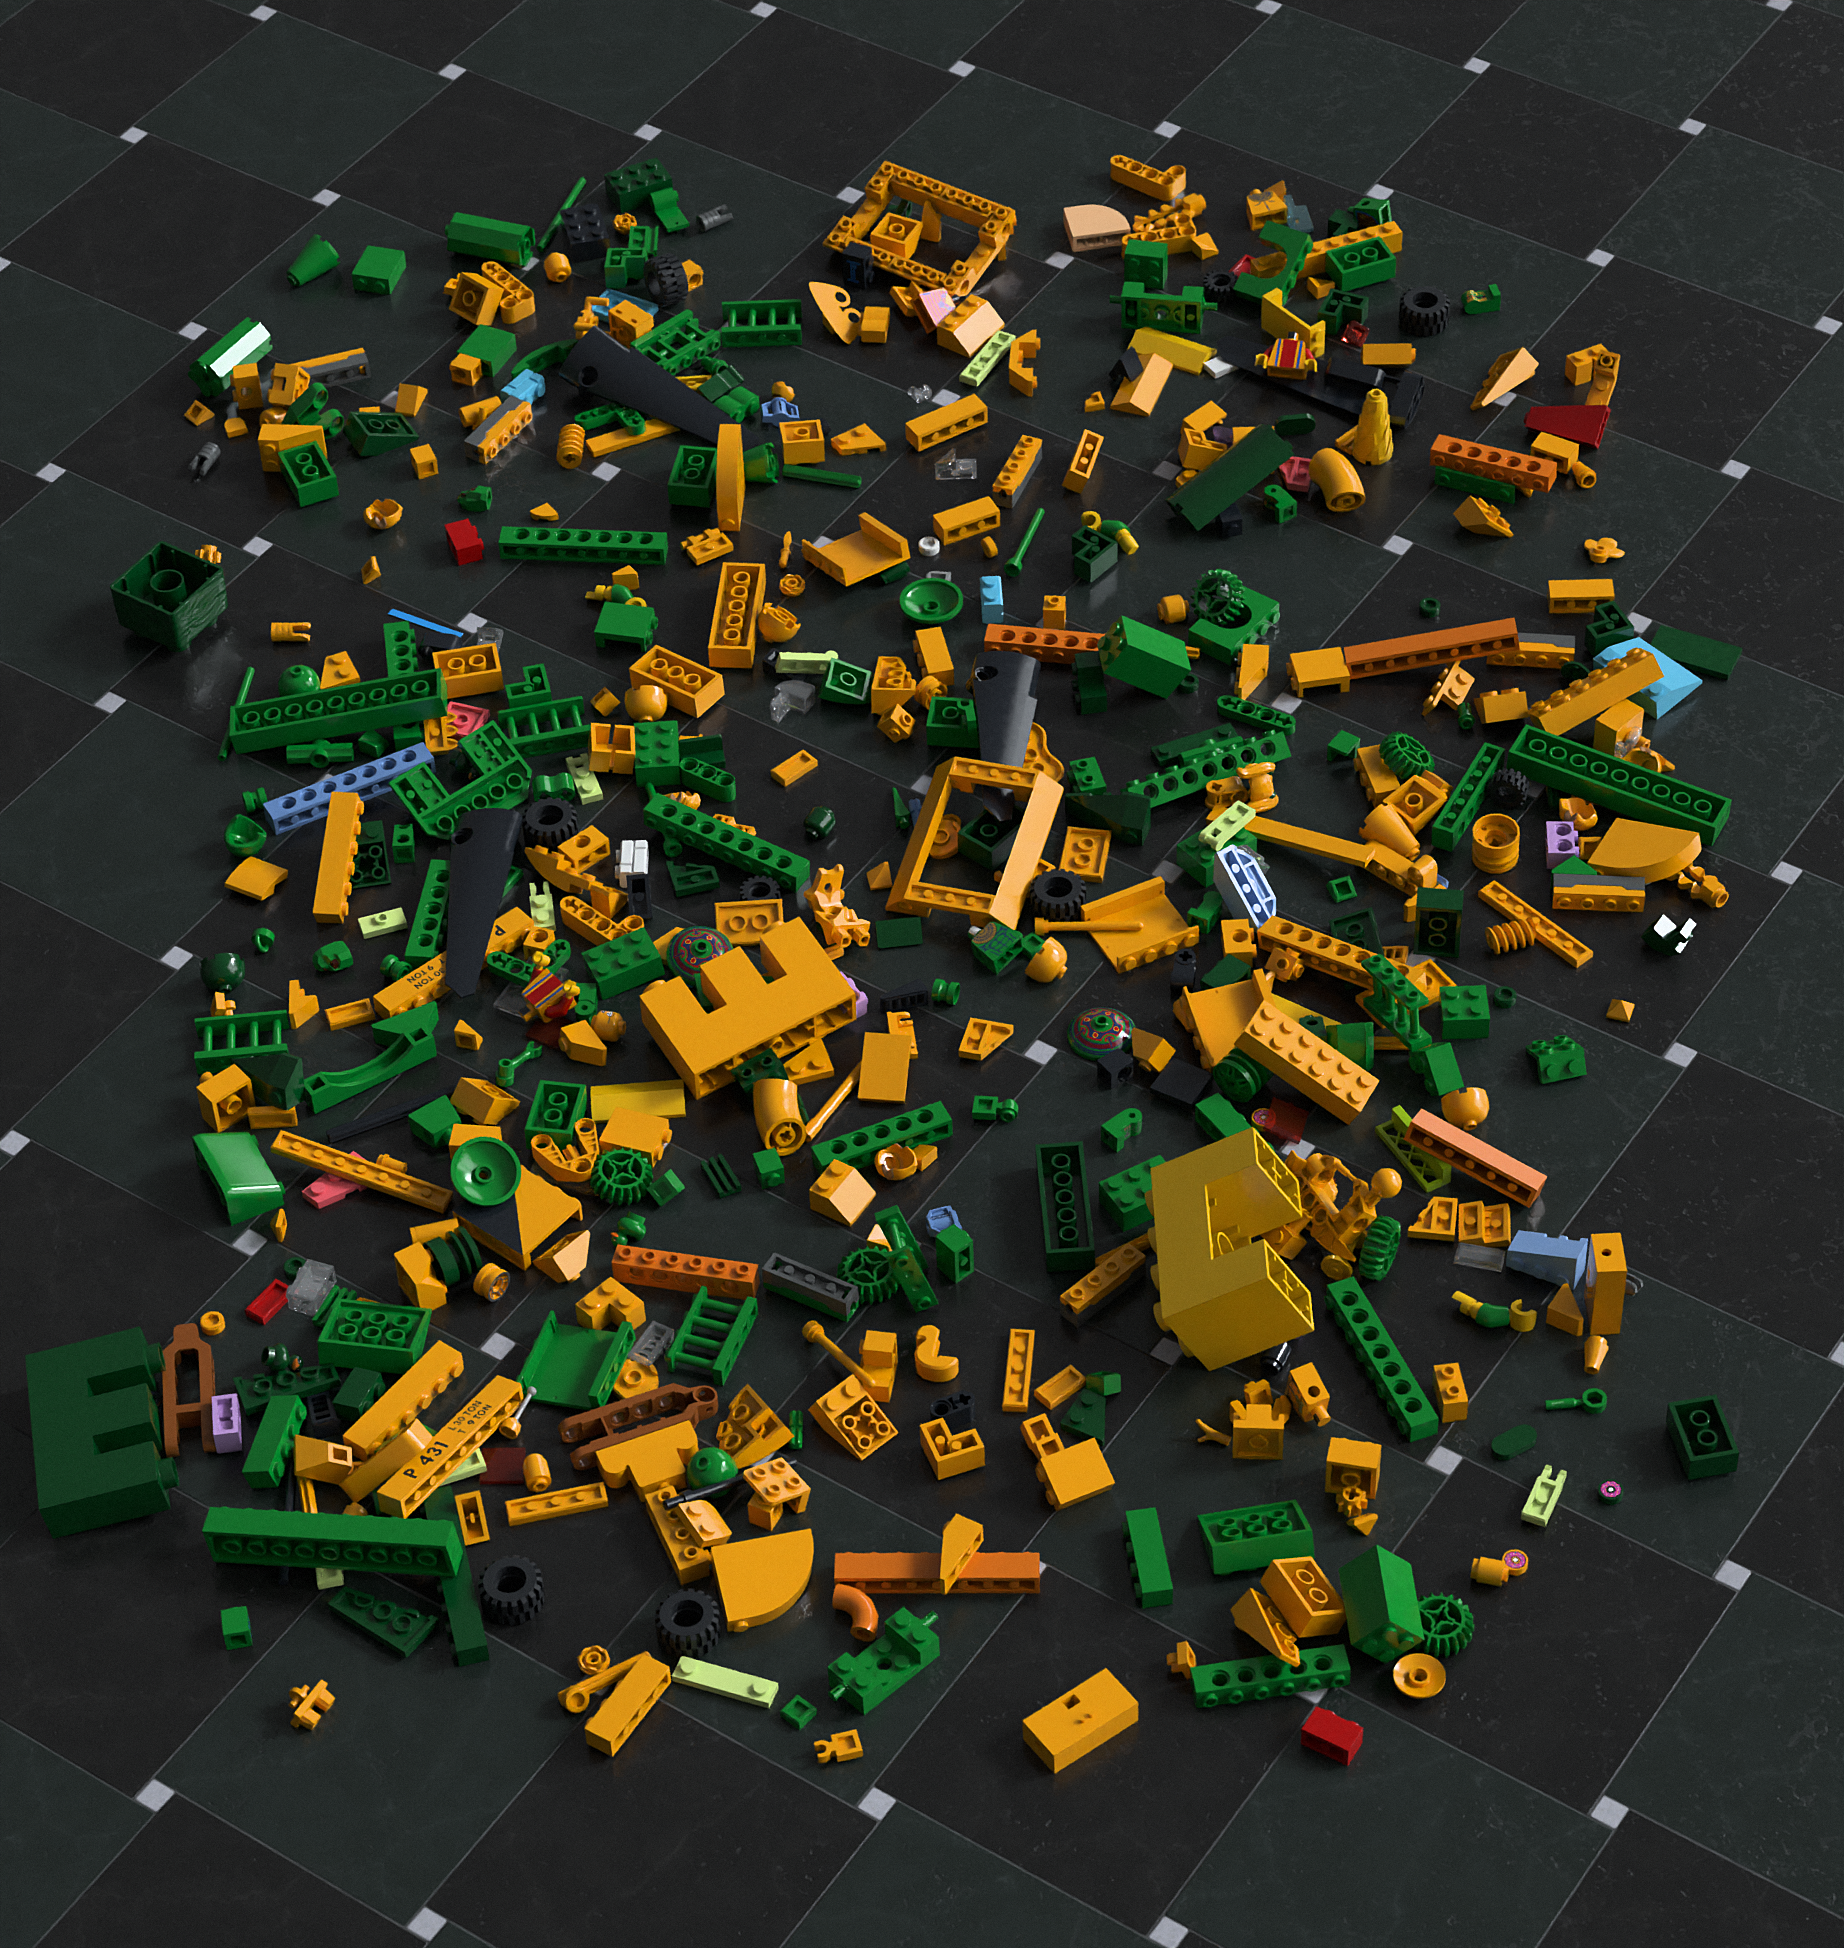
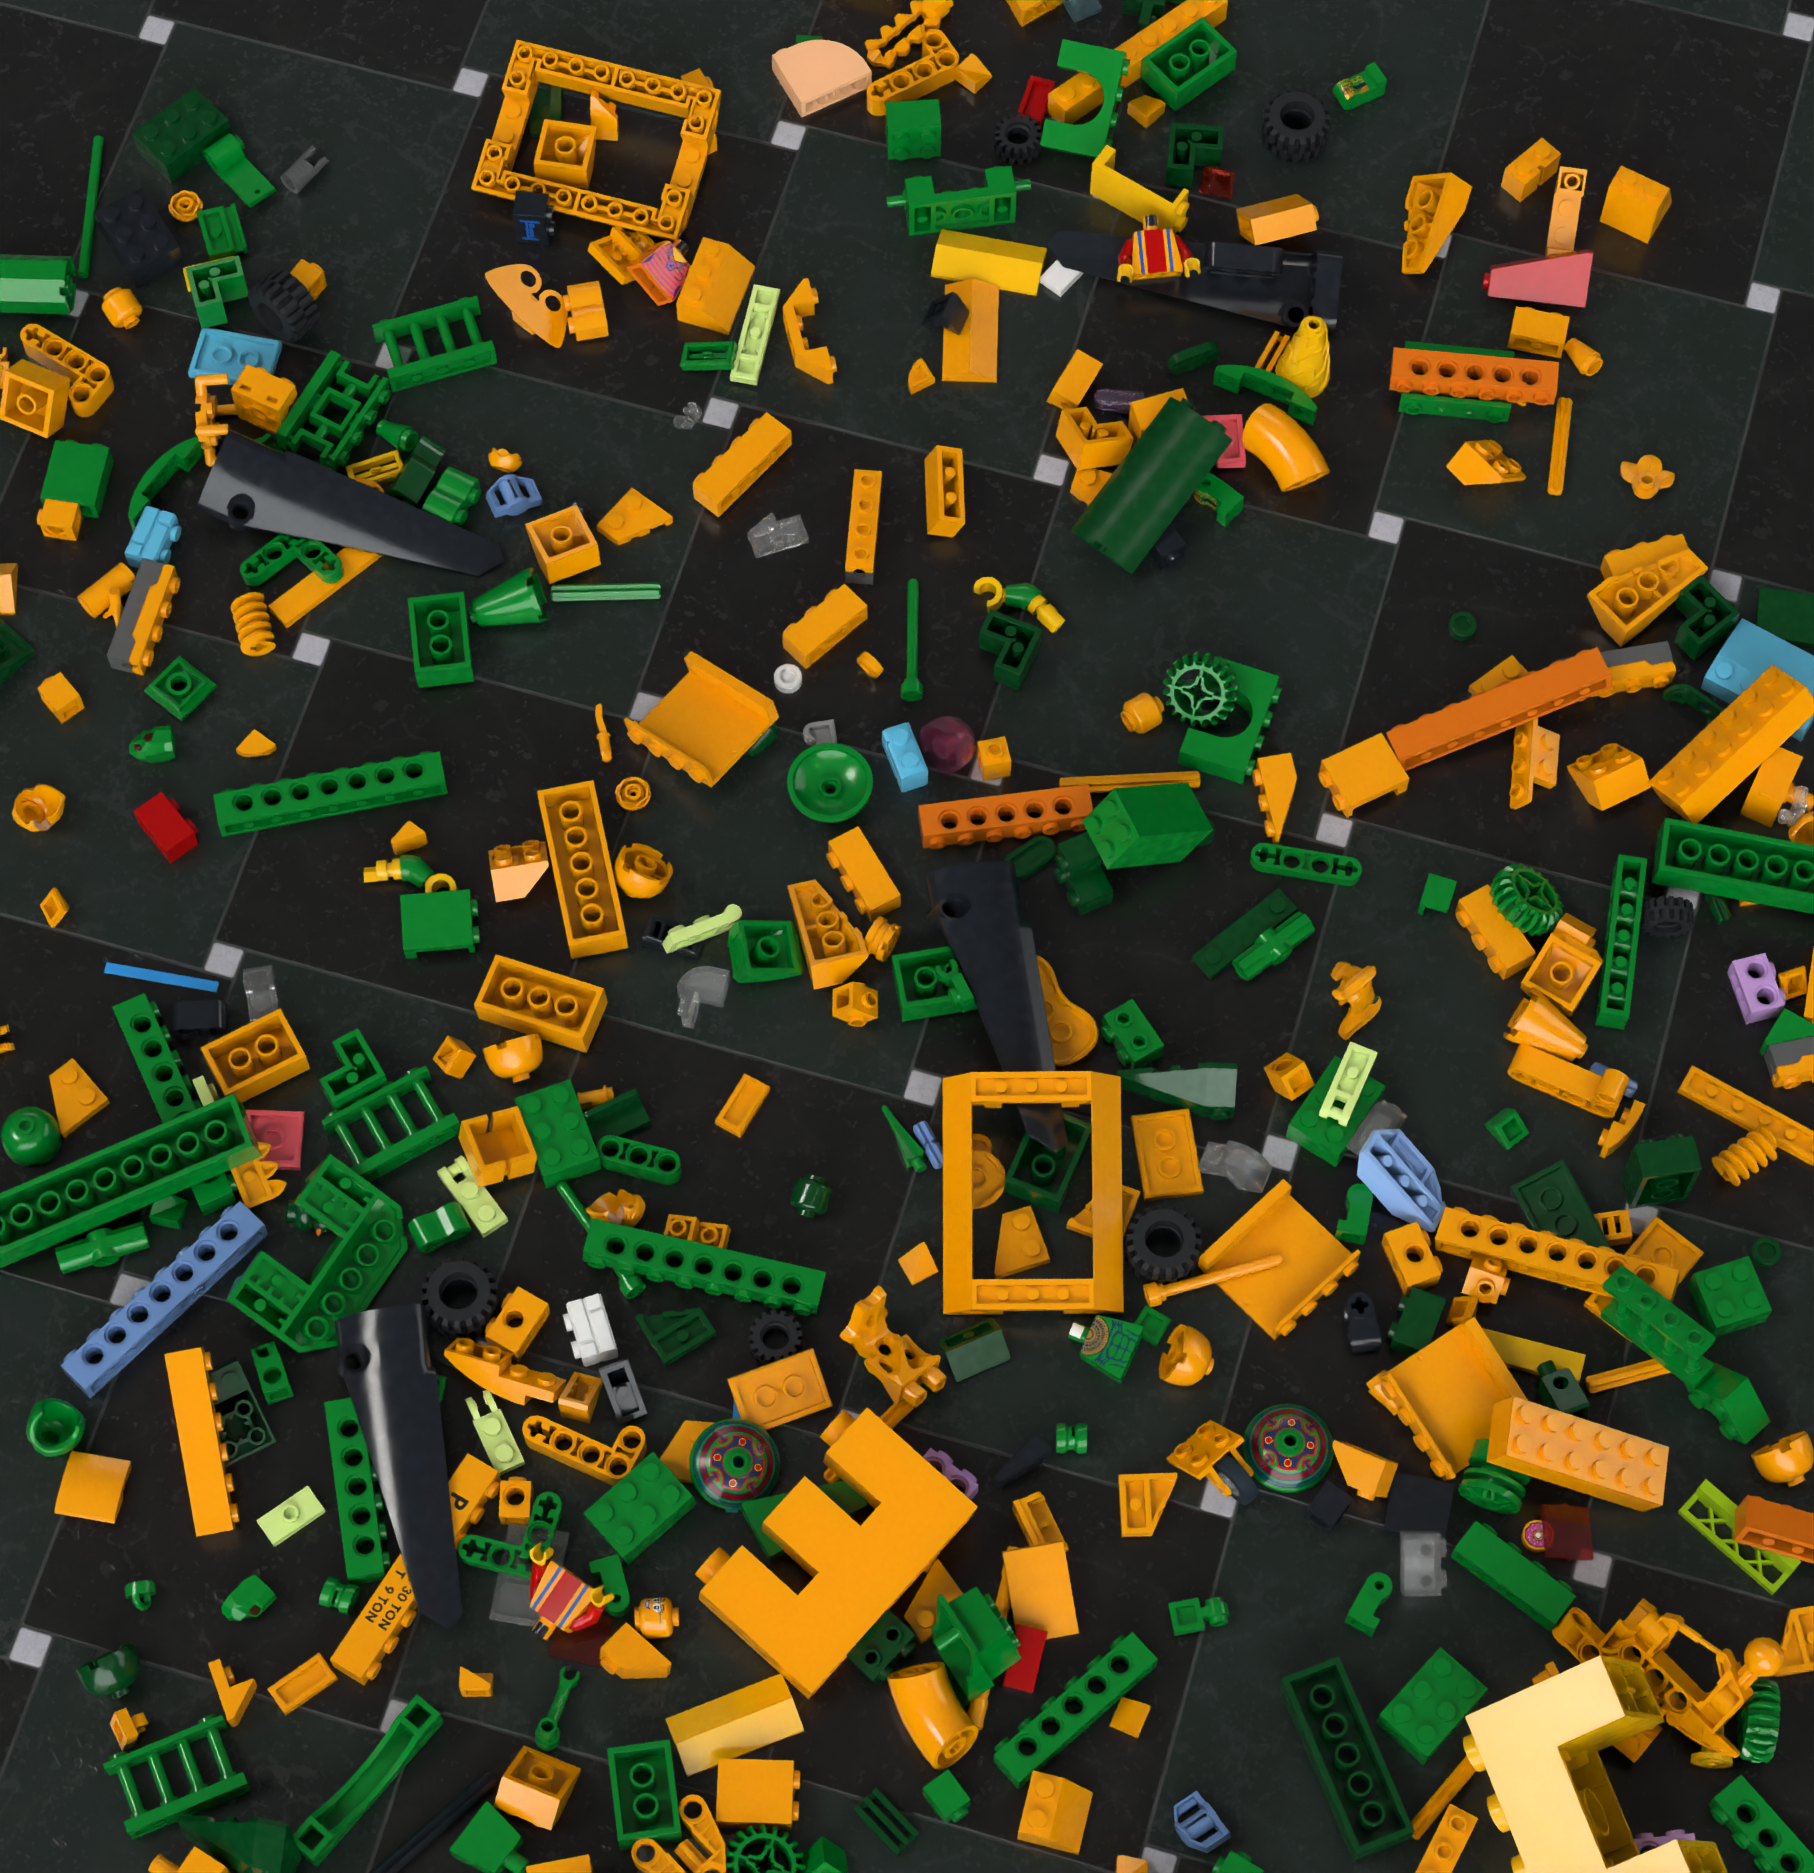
camera: 20 degrees left, 20 degrees up
green wheel [242,787,268,814] -> none
green slope [371,1001,439,1046] -> none
light orange plate [680,528,733,565] -> none
light orange brick [716,424,746,531] -> none
light orange hair [874,1143,918,1180] -> none
green brick [1120,729,1291,808] -> none
light orange piece [1205,776,1249,809] -> none
light orange tile [1206,805,1375,868] -> none
green slope [1326,1022,1374,1072] -> none
green pin [1457,702,1475,729] -> none
light orange wheel [1472,814,1520,874] -> none
light orange hair [1559,798,1598,831] -> none
none -> green piece [144,655,217,722]
none -> light orange slope [488,840,549,902]
none -> green tile [680,341,738,371]
none -> clear pink cylinder [920,716,976,774]
none -> green piece [932,1586,1022,1701]
none -> light orange wing [994,1205,1050,1279]
none -> red tile [1003,1624,1048,1693]
none -> dark green tile [1004,836,1056,881]
none -> light orange plate [1166,1420,1258,1505]
none -> clear brick [1198,1140,1273,1193]
none -> green slope [1213,365,1317,425]
none -> light orange brick [1264,1052,1315,1101]
none -> clear brick [1400,1531,1447,1596]
none -> light orange axle [1547,397,1573,496]
none -> light orange wedge [1587,549,1708,647]
none -> light orange slope [1600,166,1672,244]

